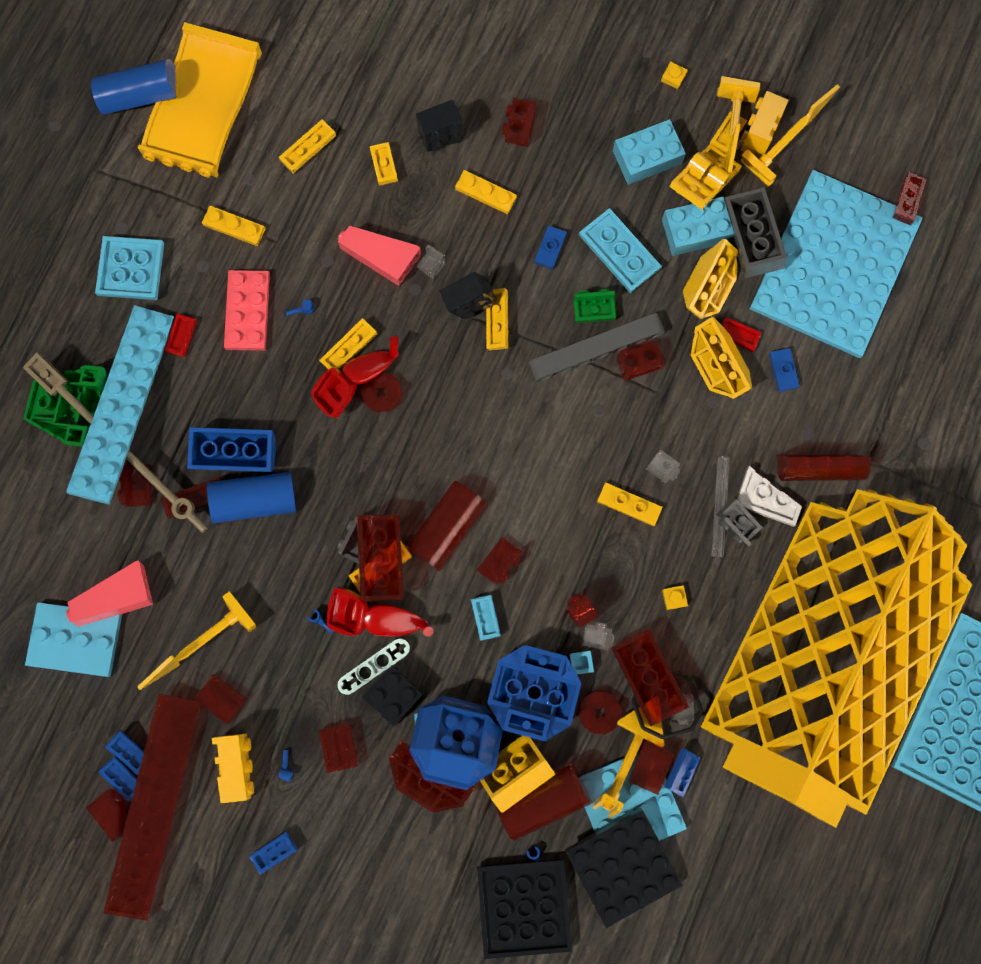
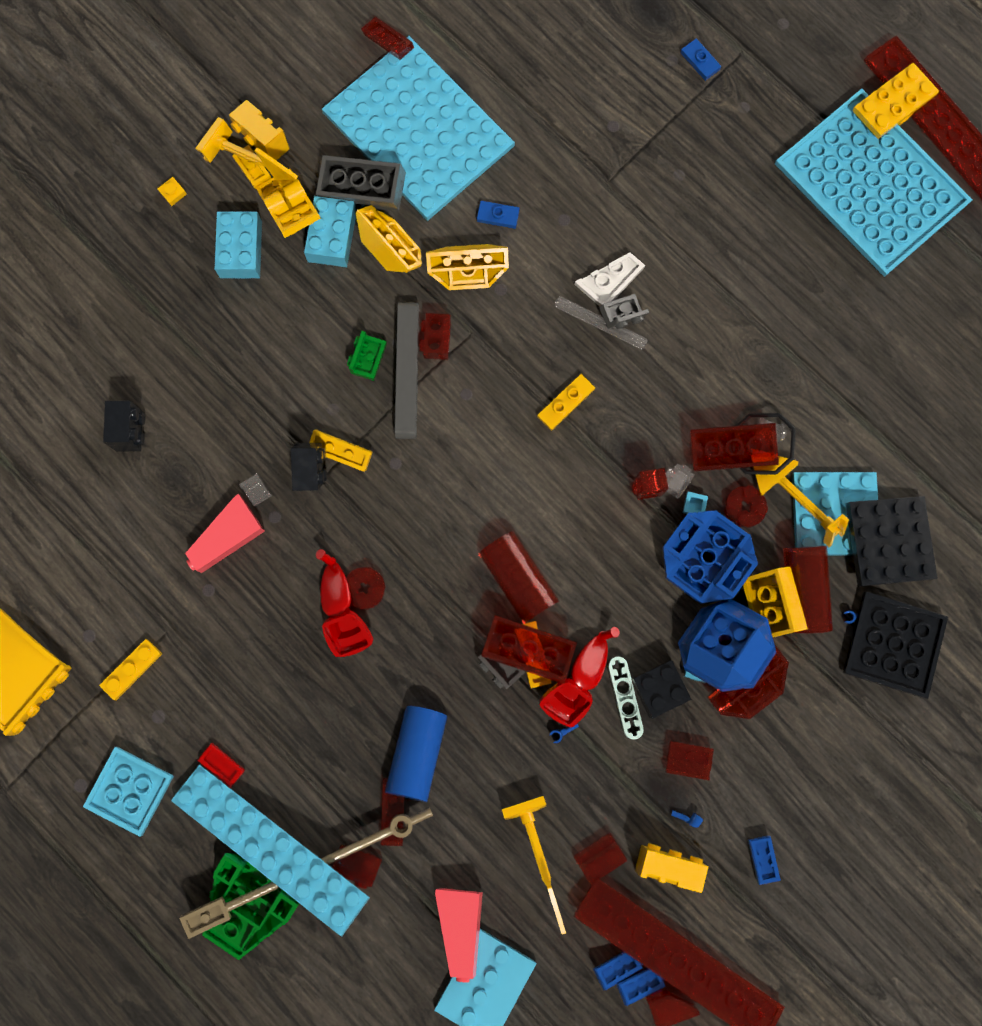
camera: 70 degrees left, 0 degrees up
blue brick [187,427,276,472] -> none
coral plate [224,270,270,351] -> none
yellow plate [279,119,336,174] -> none
blue hand [286,300,314,316] -> none
yellow plate [319,318,377,370] -> none
yellow plate [370,142,398,186] -> none
yellow plate [455,170,517,215] -> none
medium azure plate [471,595,501,641] -> none
clear red bracket [477,537,522,586] -> none
clear red brick [502,97,536,147] -> none
blue plate [534,225,567,270] -> none
medium azure plate [579,208,662,294] -> none
clear red plate [628,741,674,795] -> none
clear brick [646,449,680,483] -> none
yellow plate [662,585,688,610] -> none
blue plate [664,748,701,797] -> none
yellow panel [701,489,972,828] -> none
red tile [721,317,762,352] -> none
yellow piece [740,84,840,187] -> none
clear red brick [777,454,871,481] -> none

